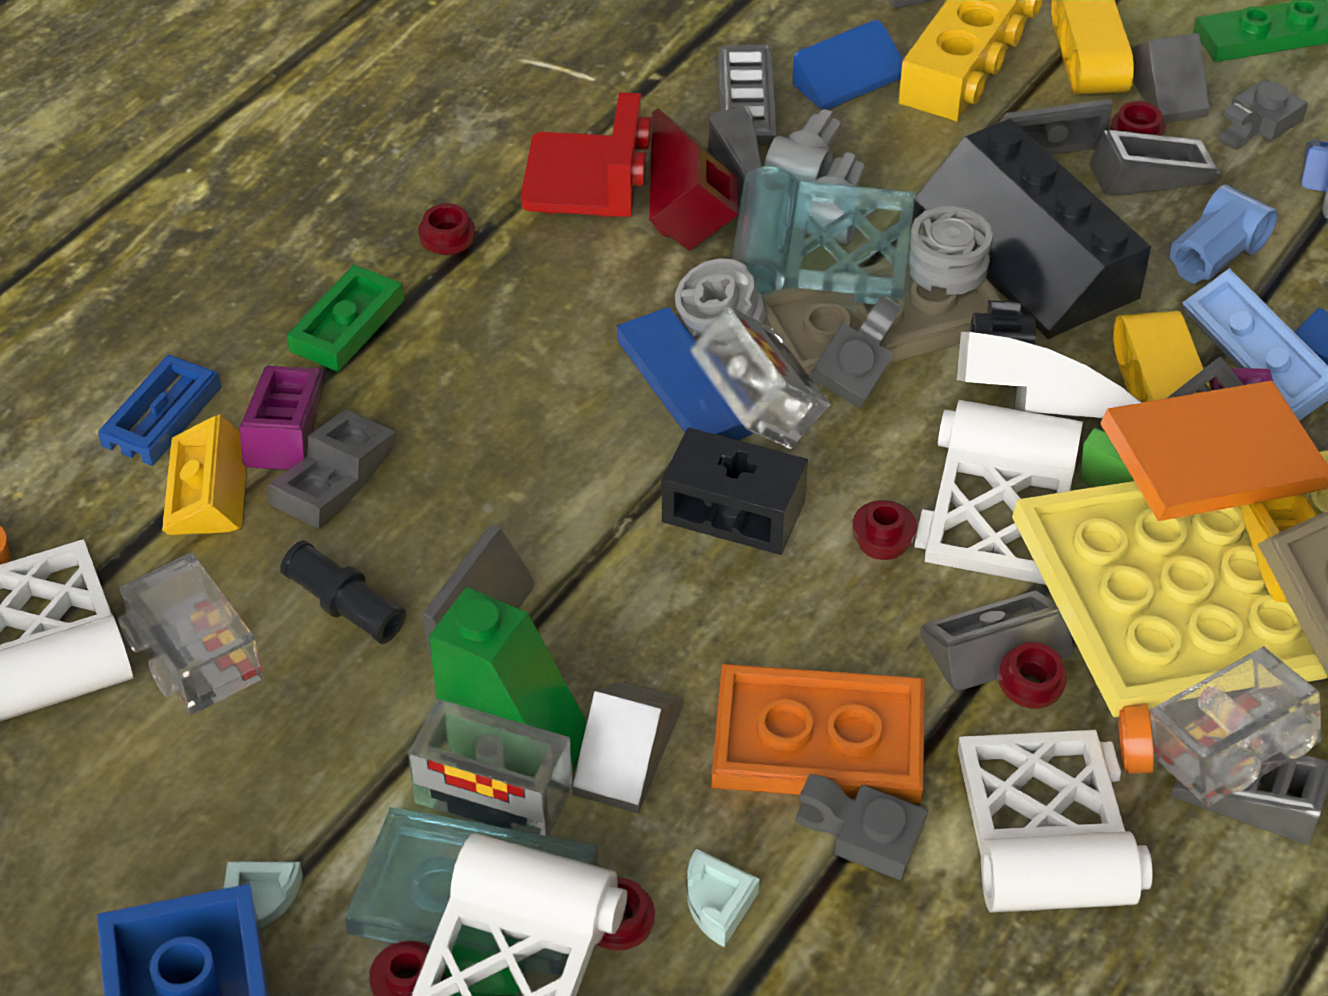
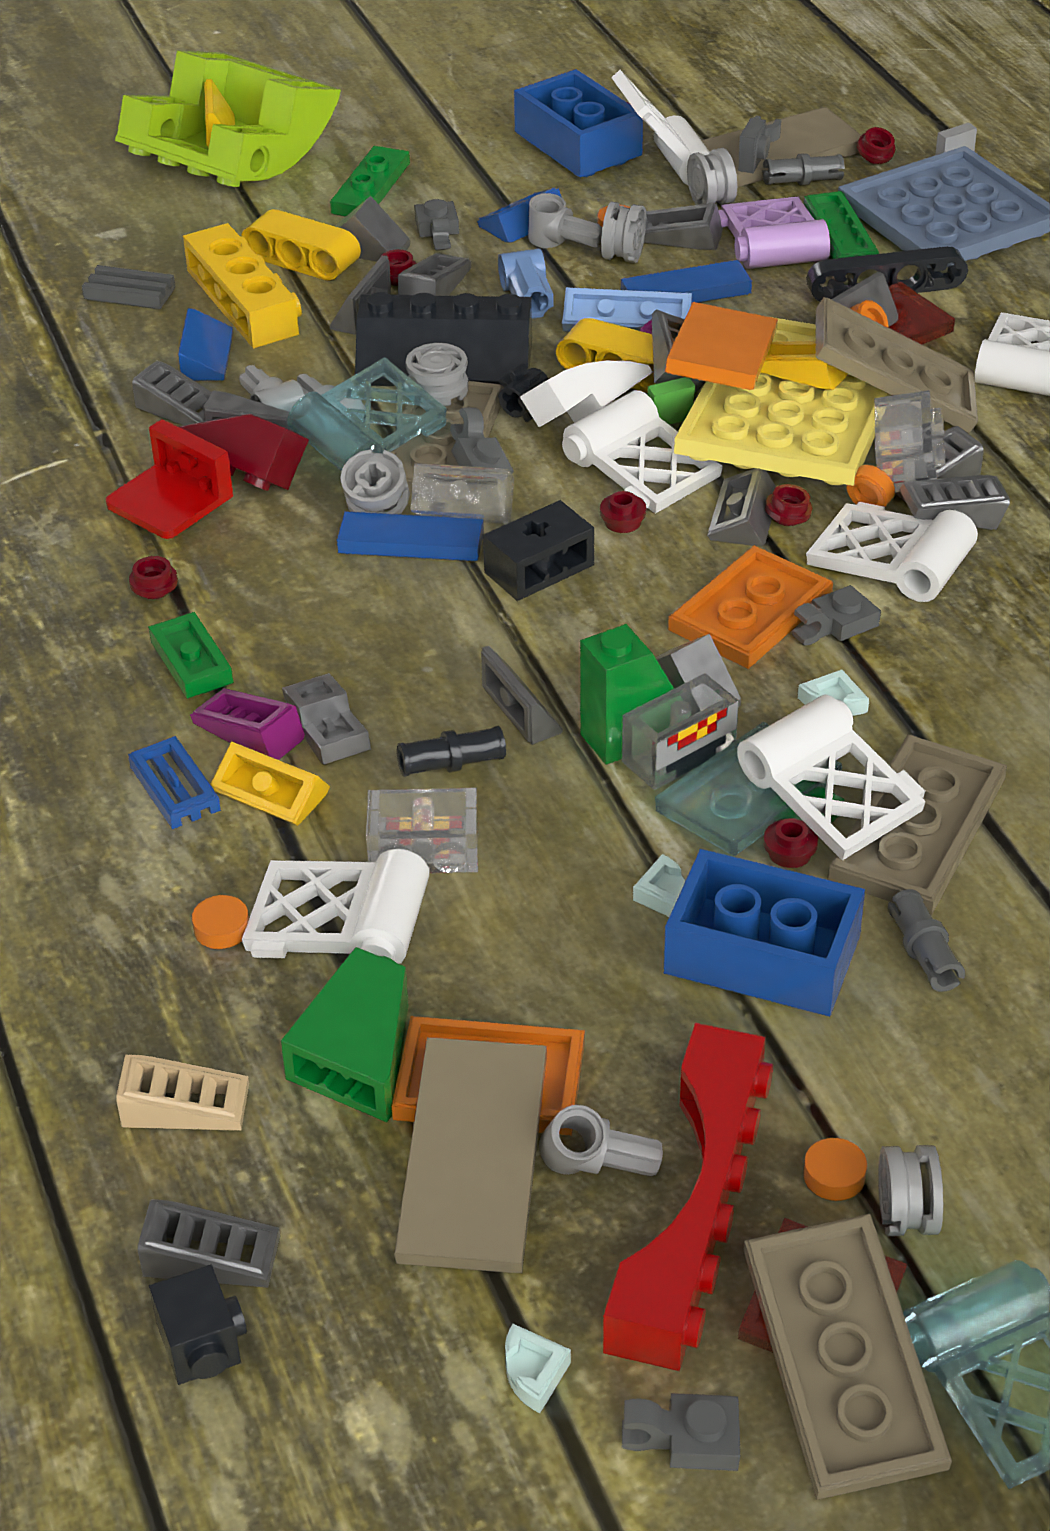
camera: 55 degrees left, 5 degrees down
none -> flat silver slope [900,475,1010,530]

